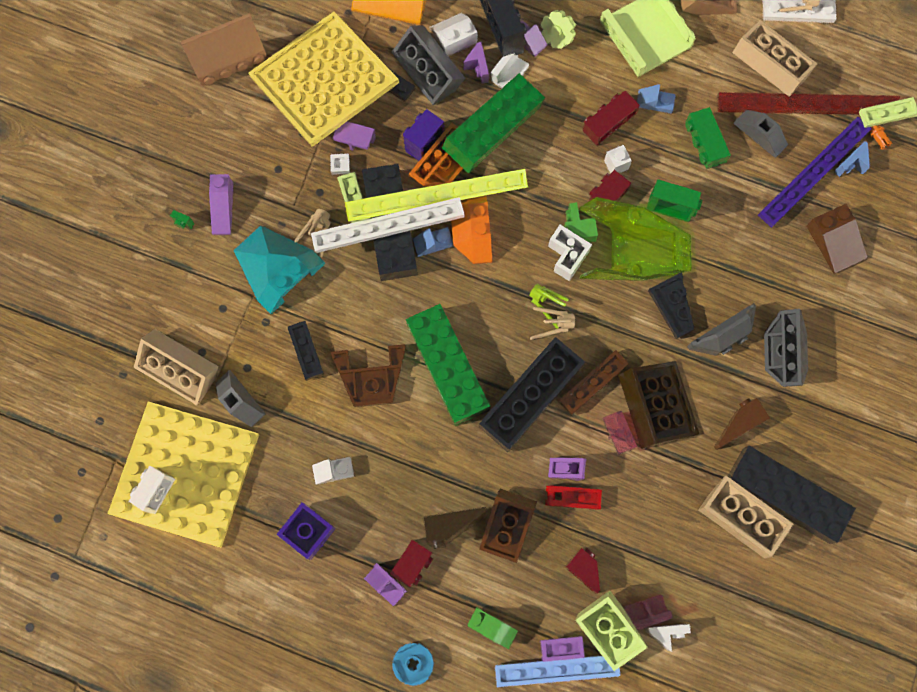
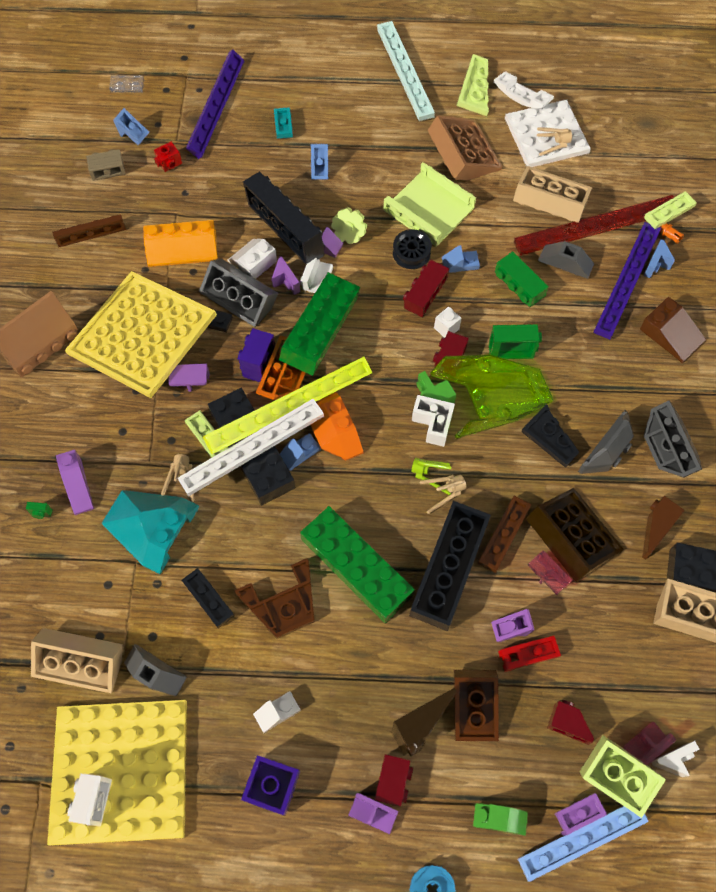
camera: 20 degrees left, 10 degrees down
white plate [330,154,350,175] -> none
none -> black wheel [393,229,432,269]

